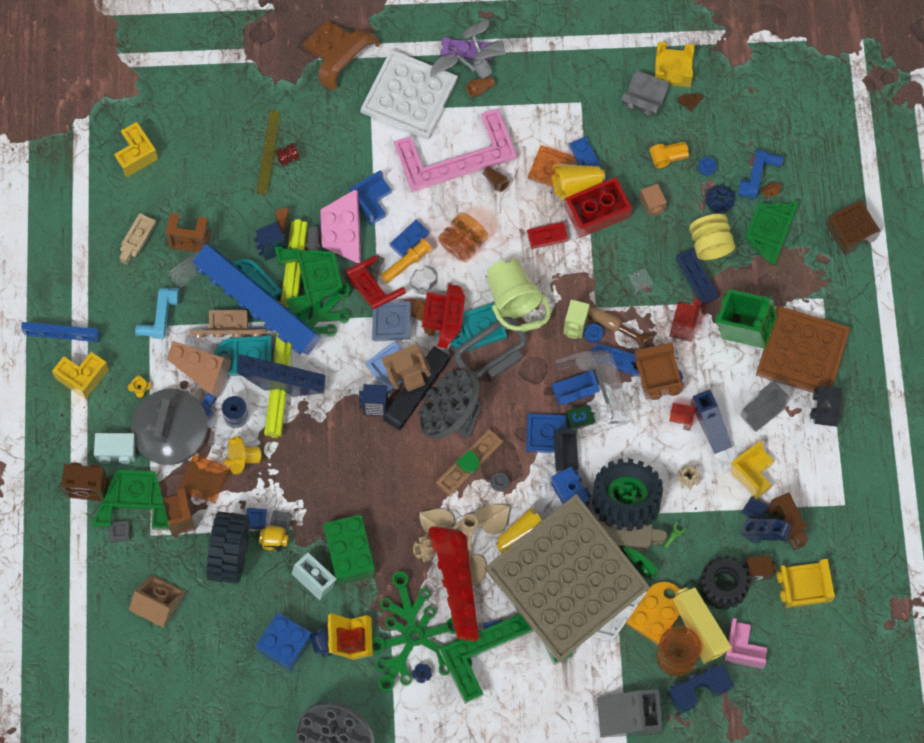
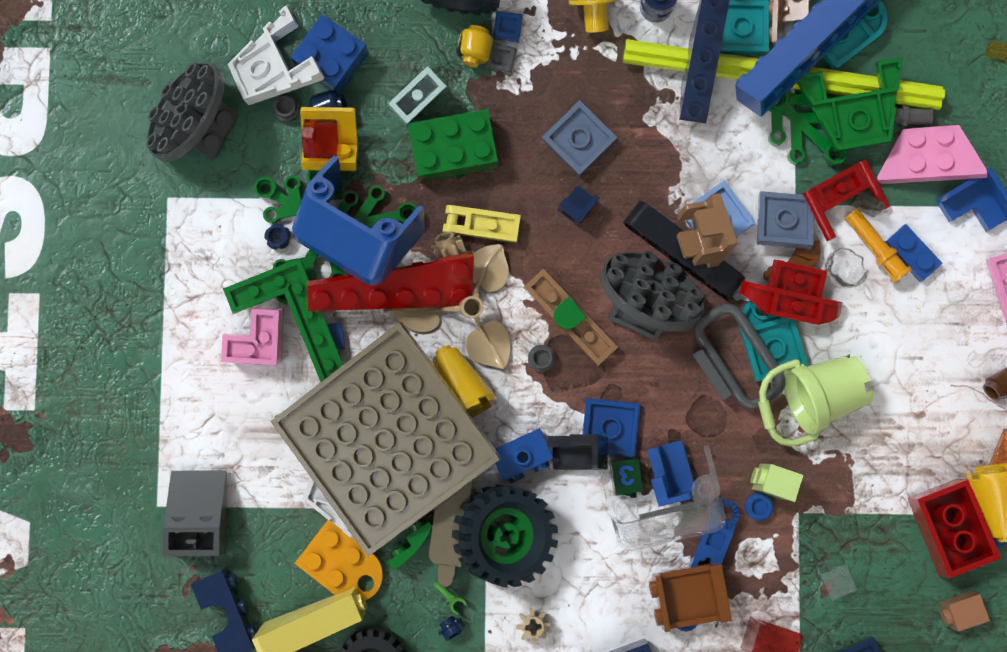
camera: 90 degrees right, 15 degrees up
dark blue brick [254,222,285,261] -> none
dark orange slope [275,207,290,235] -> none
dark blue brick [359,384,388,416] -> none
clear orange wheel [438,212,489,263] -> none
red plate [527,222,568,249] -> none
piece [588,306,655,350] -> none
clear orange wheel [656,626,701,677] -> none
clear red panel [669,403,695,431] -> none
none -> bright pink panel [221,308,284,366]
none -> white wing [228,6,325,105]
none -> dark grey plate [272,95,300,122]
none -> blue windscreen [292,155,425,285]
none -> dark blue plate [438,616,465,641]
none -> light yellow plate [442,205,521,243]
none -> sand blue plate [541,100,618,176]
none -> dark blue panel [557,186,600,227]

